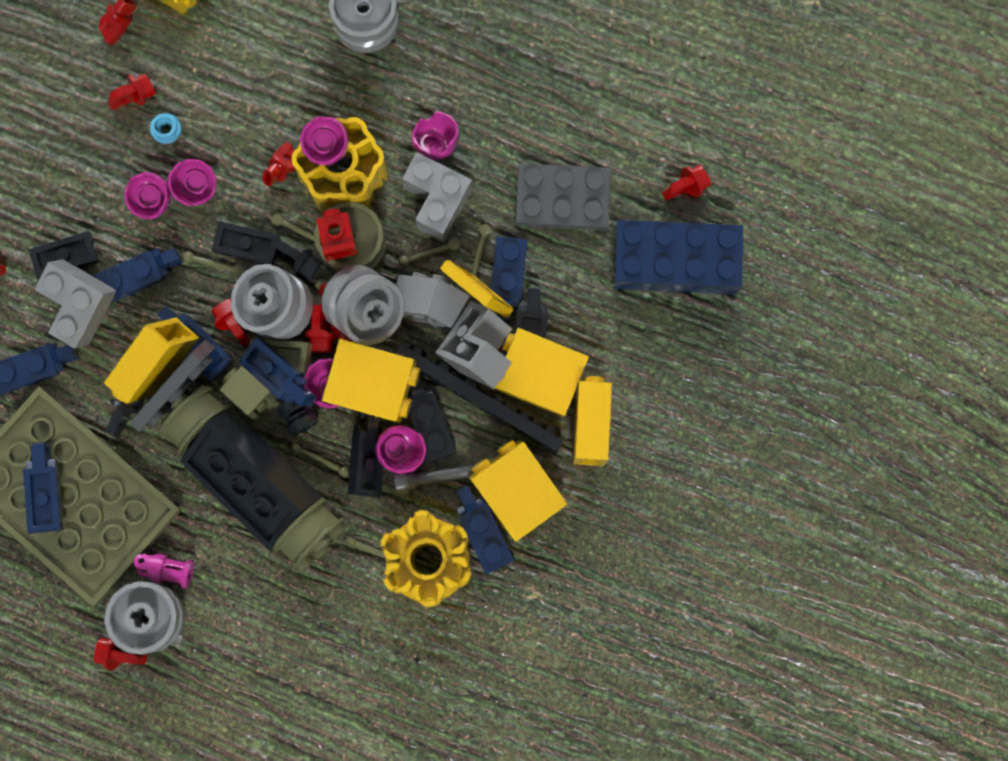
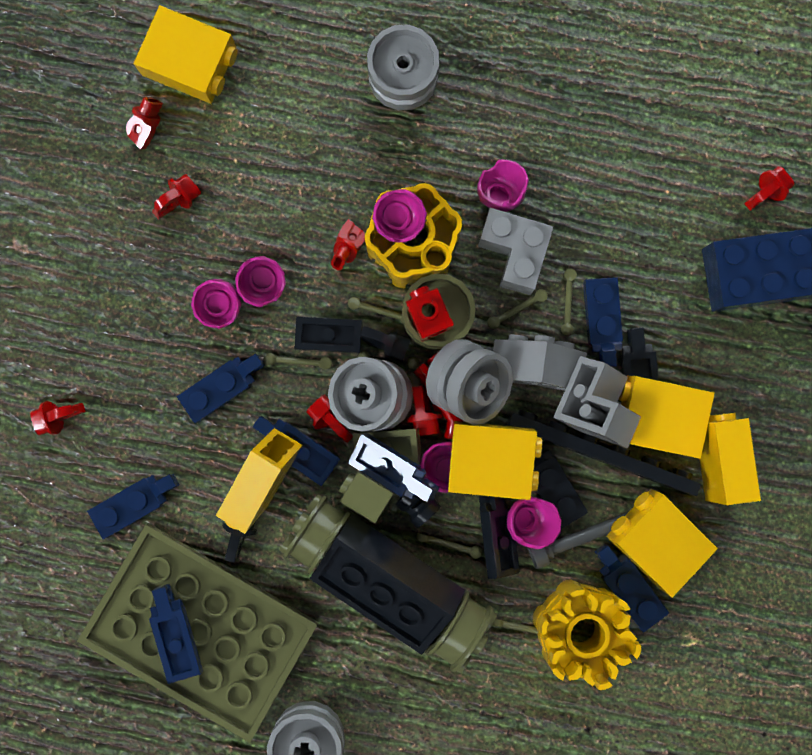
camera: 10 degrees left, 5 degrees up
black plate [28,231,100,280] -> none
light grey brick [34,259,117,349] -> none
dark grey plate [130,339,215,432] -> none
dark pink piece [134,554,195,589] -> none
medium azure plate [150,113,182,144] -> none
yellow tile [440,260,513,318] -> none
dark grey plate [515,163,611,231] -> none

